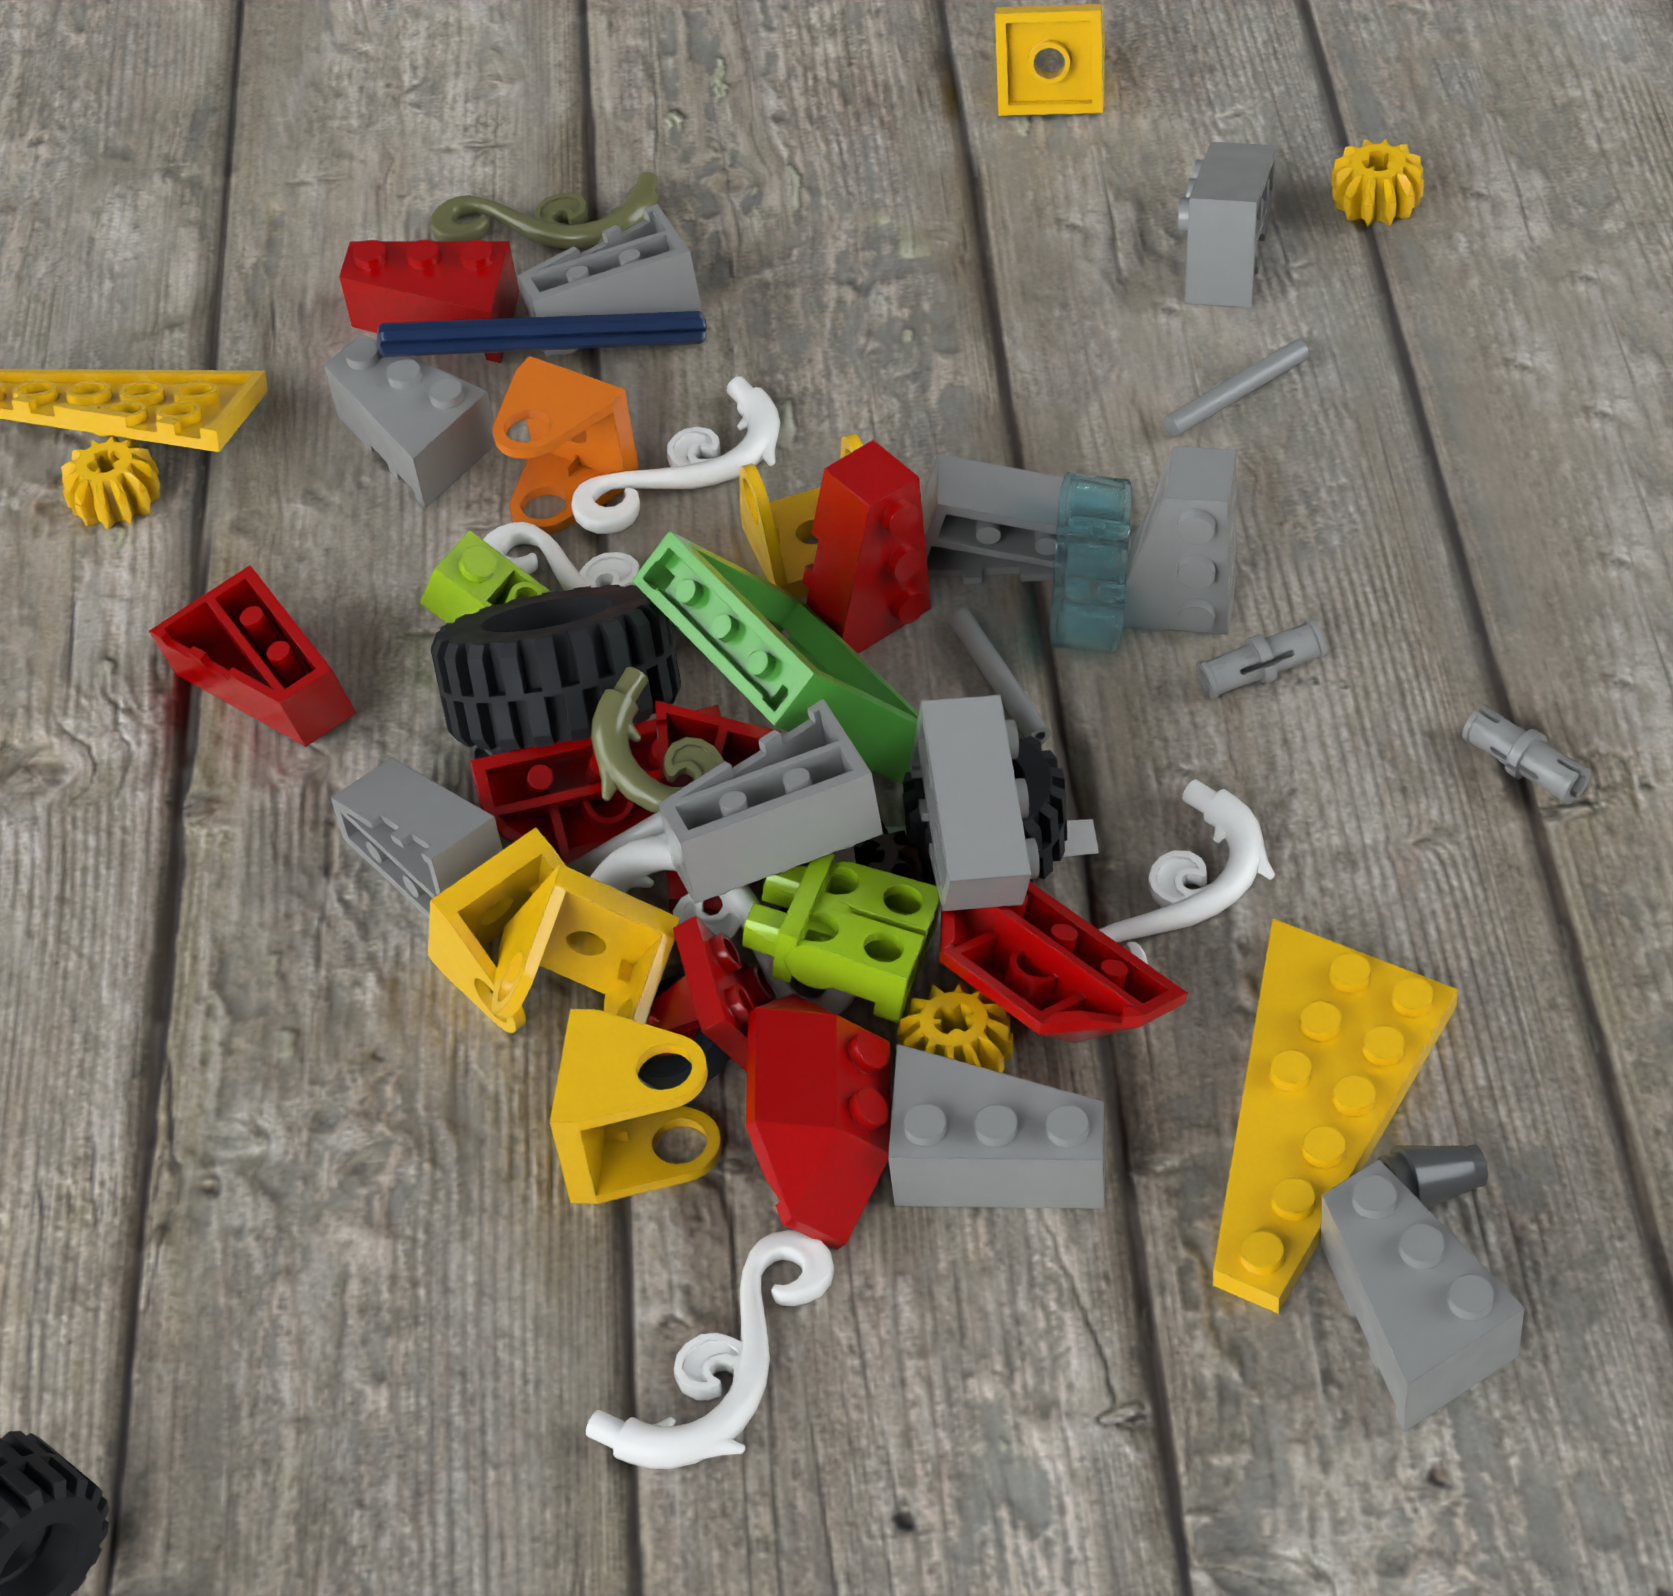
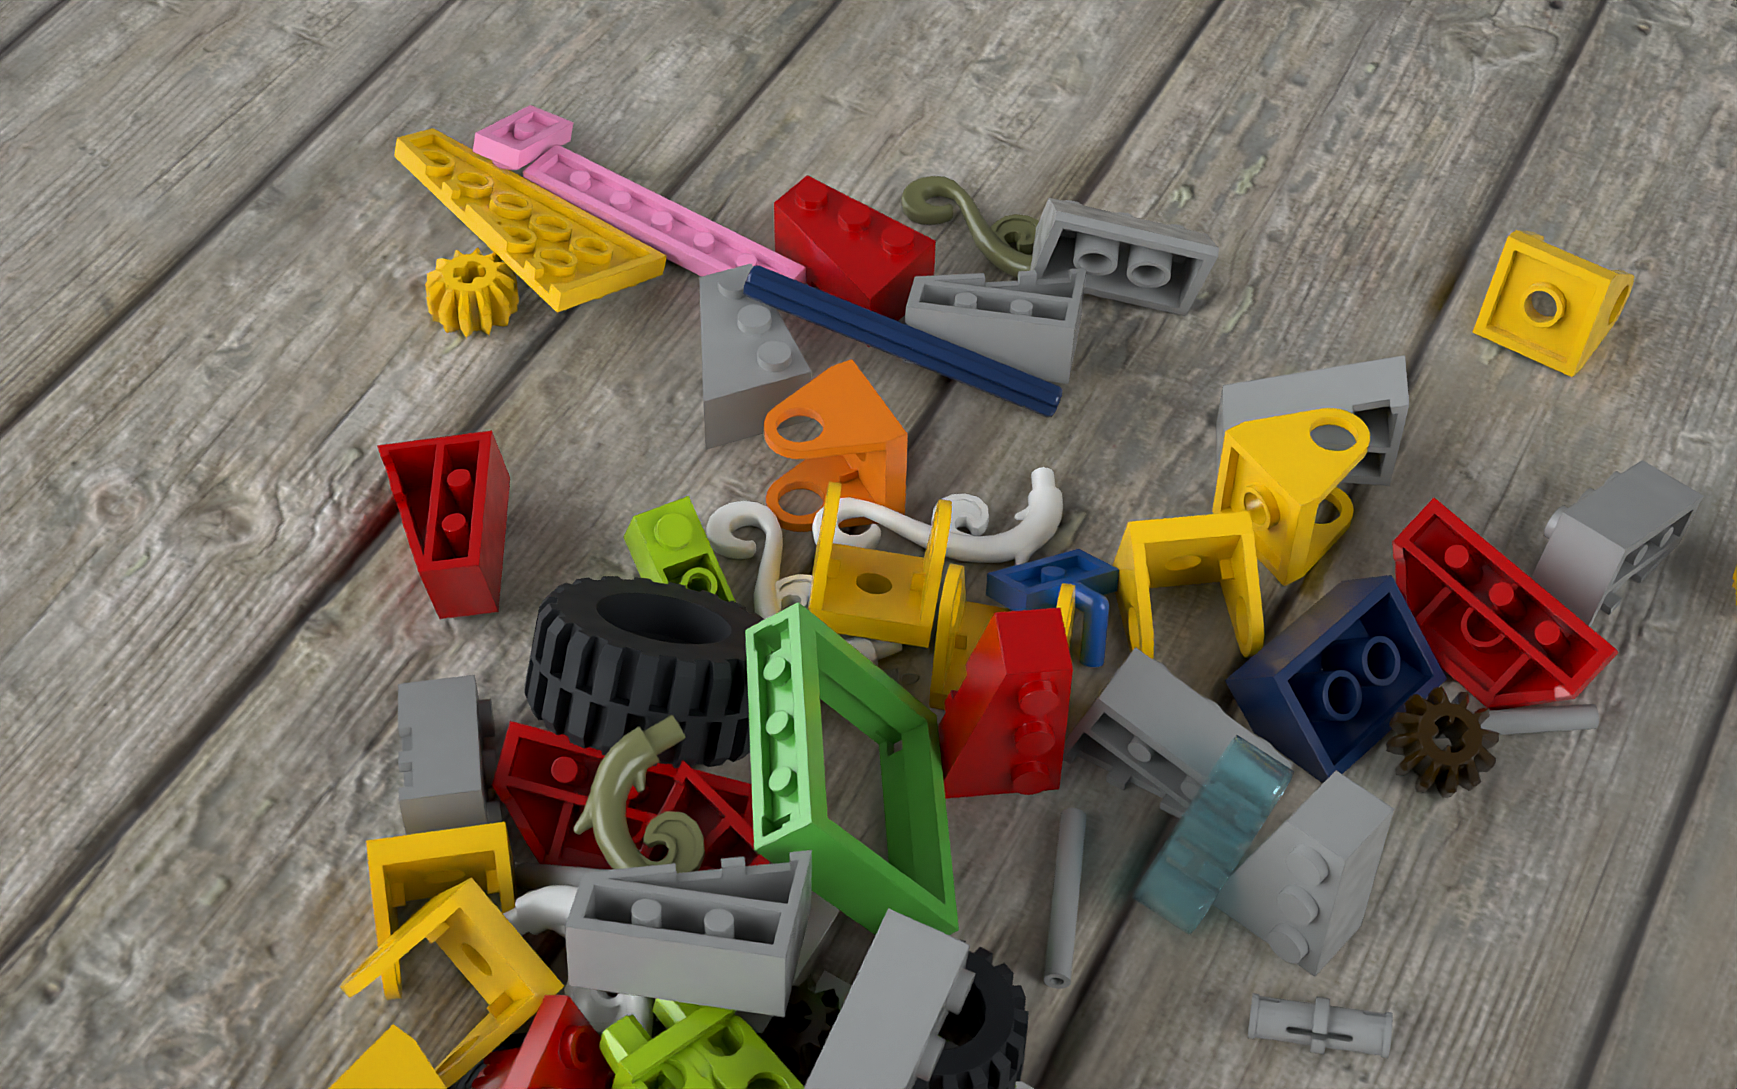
camera: 25 degrees right, 0 degrees up
none -> bright pink plate [473,105,574,170]
none -> bright pink plate [523,144,806,310]
none -> yellow hose [808,481,952,648]
none -> blue plate [986,549,1119,667]
none -> light grey slope [1030,198,1219,316]
none -> yellow hose [1112,511,1264,659]
none -> yellow hose [1212,408,1370,586]
none -> light grey wedge [1216,355,1409,486]
none -> dark blue slope [1225,575,1447,783]
none -> dark brown gear [1386,686,1500,798]
none -> red wedge [1392,497,1619,711]

